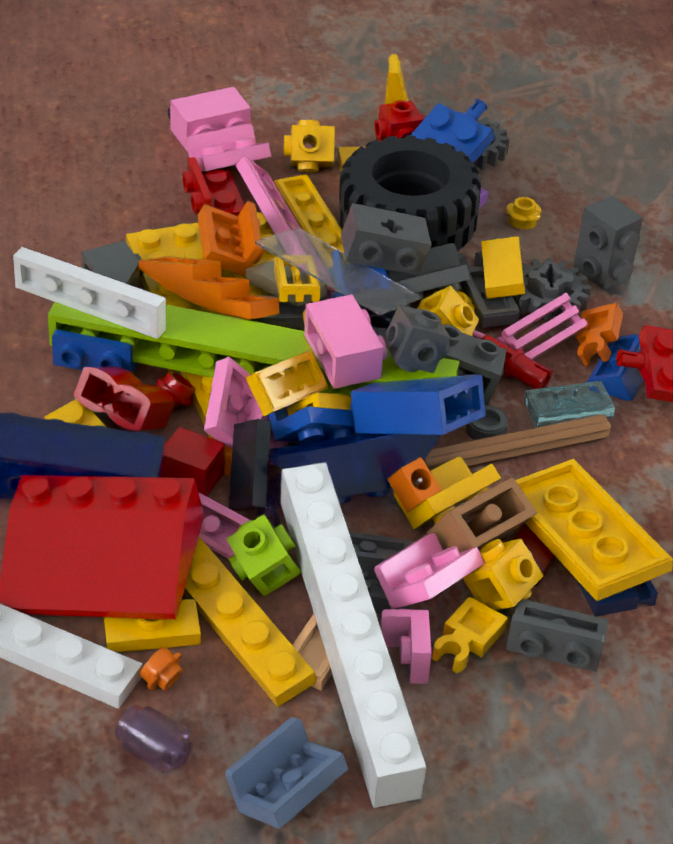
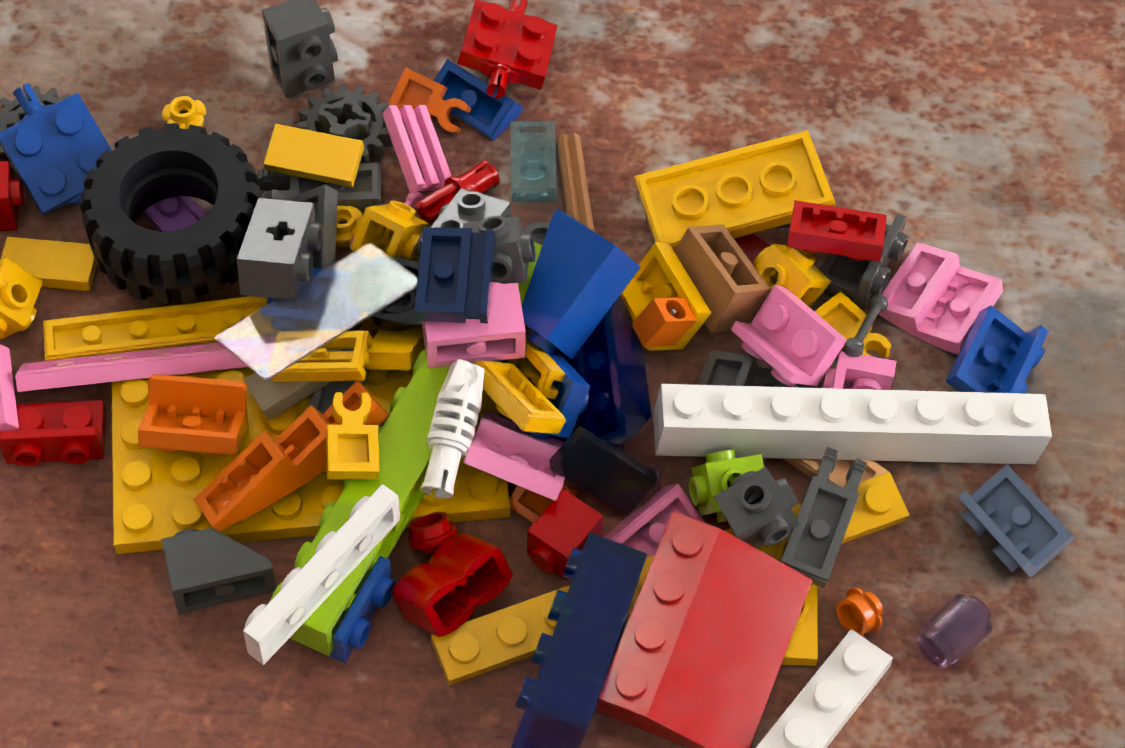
camera: 75 degrees left, 15 degrees up
none -> yellow plate [326,392,379,479]
none -> dark blue plate [414,227,495,324]
none -> white hinge [421,359,484,499]
none -> dark grey brick [713,466,799,549]
none -> dark grey hinge [780,447,867,588]
none -> red bracket [787,200,887,262]
none -> dark grey hinge [844,294,888,357]
none -> bright pink slope [879,242,1003,355]
none -> blue bracket [946,305,1049,394]

